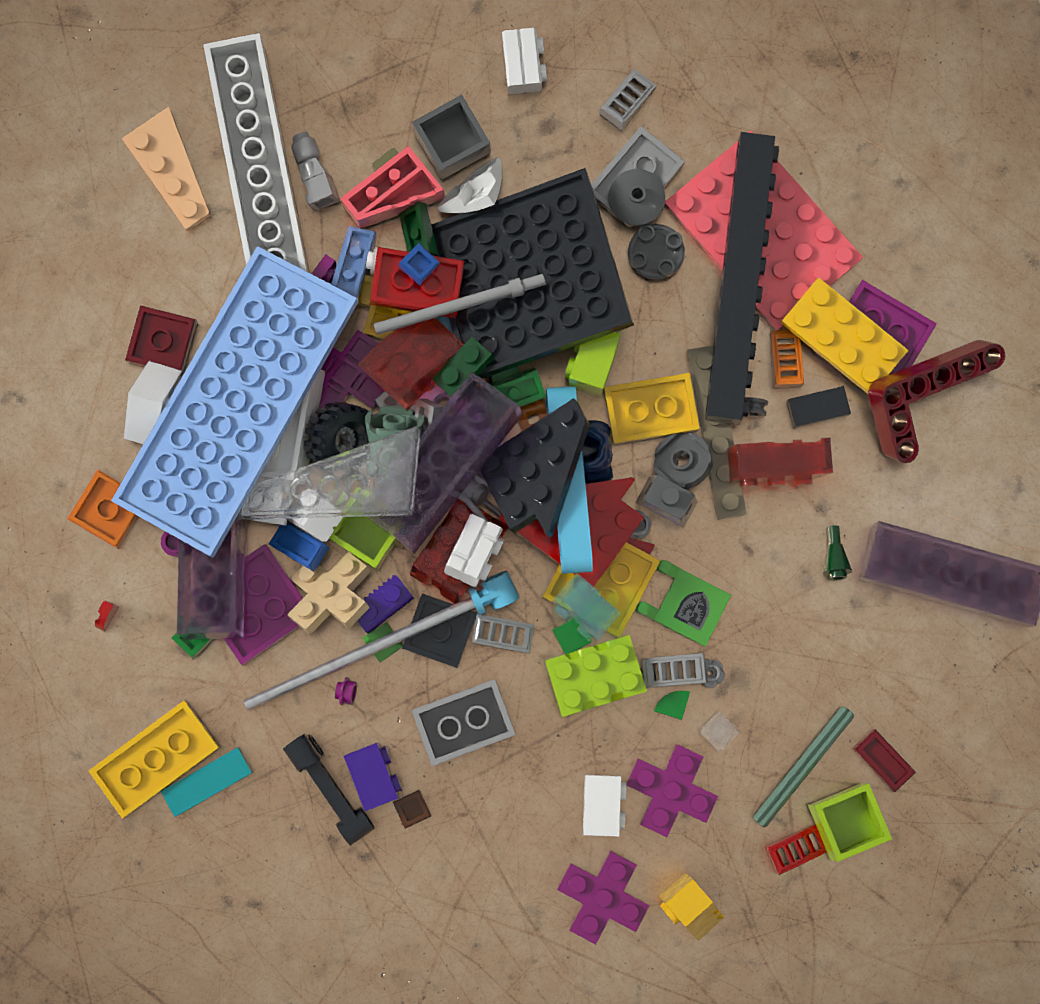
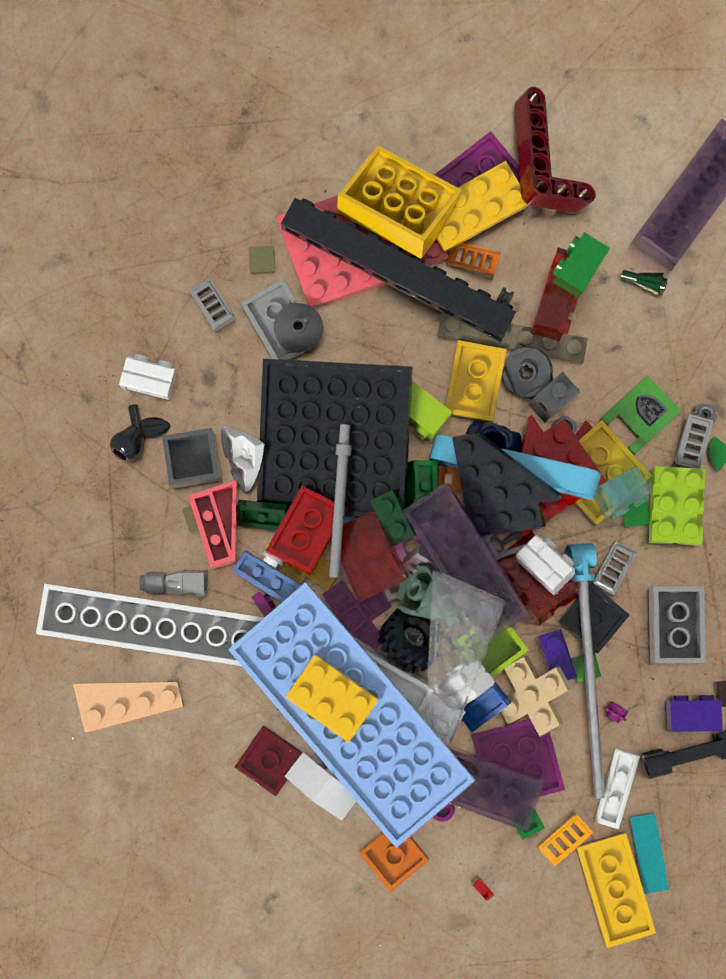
camera: 70 degrees left, 0 degrees up
blue tile [398,243,440,286] -> none
dark grey dish [628,224,685,279] -> none
black tile [787,386,851,428] -> none
none -> black piece [110,404,170,462]
none -> olive tile [249,246,275,273]
none -> yellow plate [285,654,379,743]
none -> yellow slope [337,145,462,259]
none -> light orange slope [537,813,593,866]
none -> green brick [552,232,610,298]
none -> white tile [593,748,640,829]

